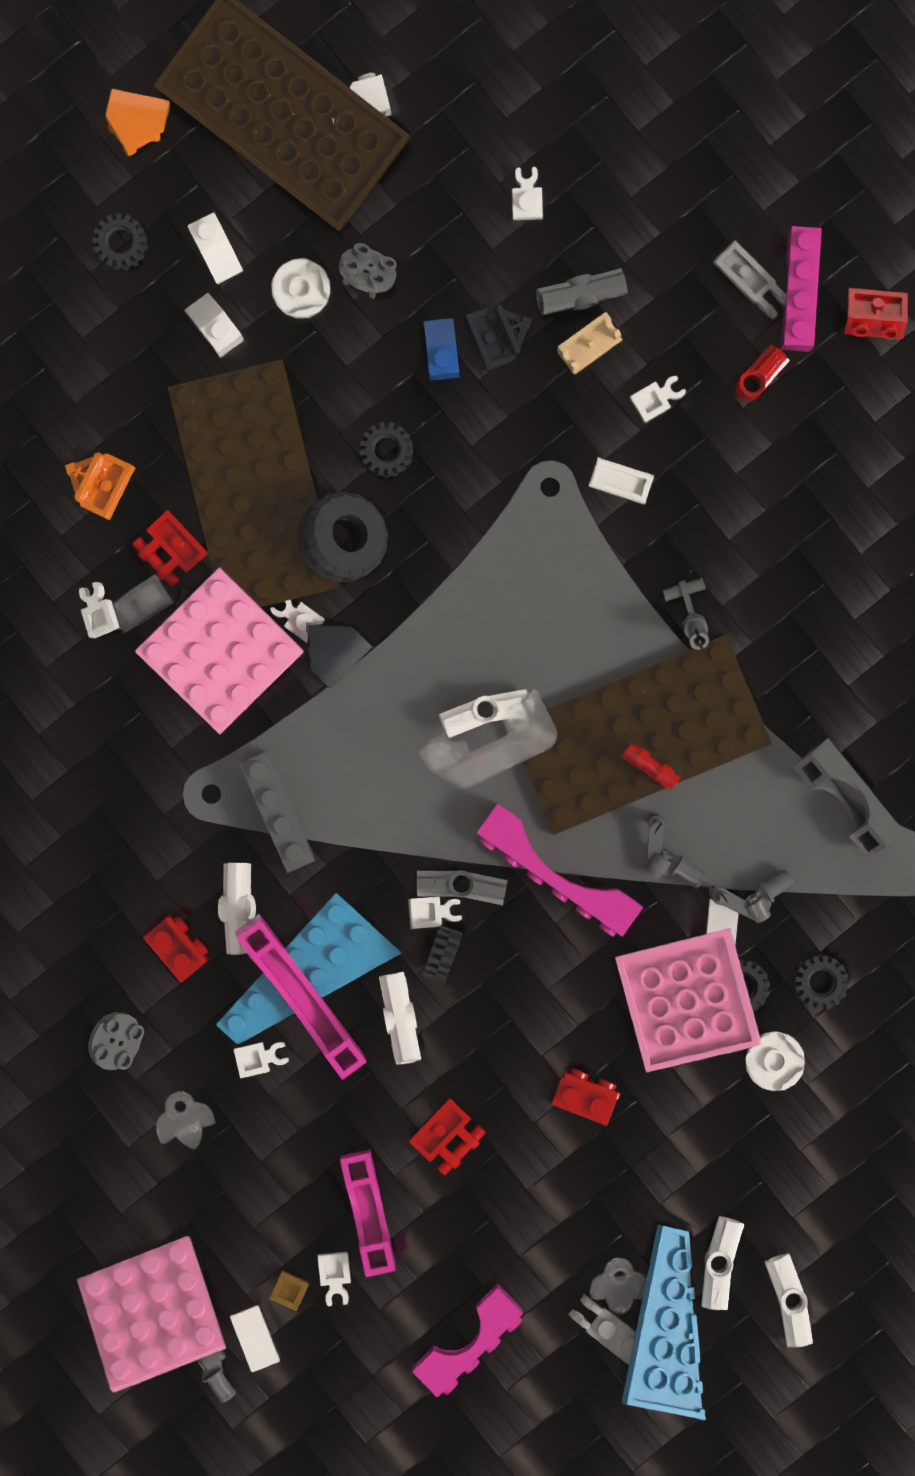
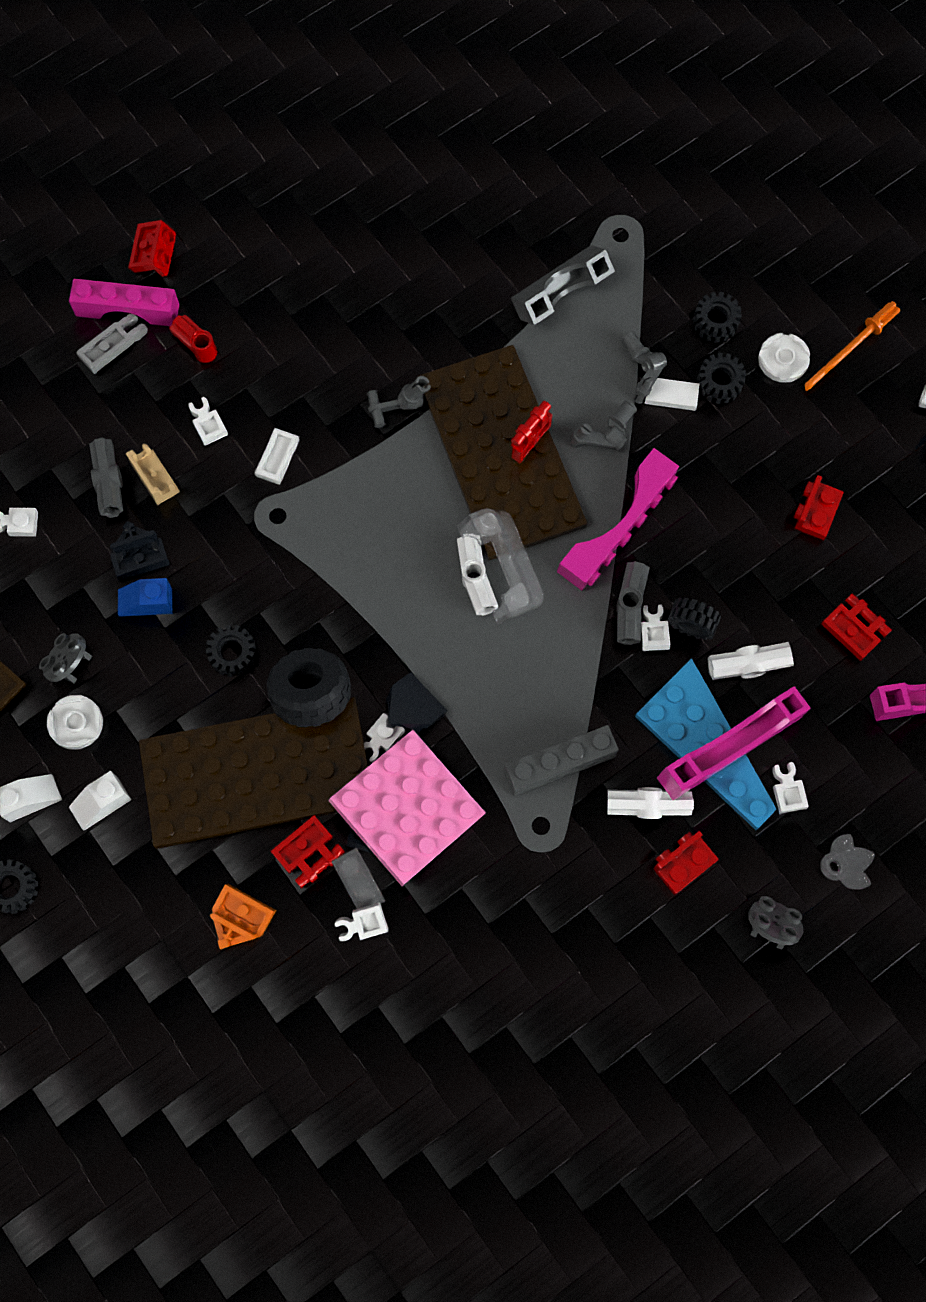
camera: 85 degrees left, 15 degrees down
bright pink plate [615,928,762,1072] -> none
none -> orange piece [804,301,900,391]

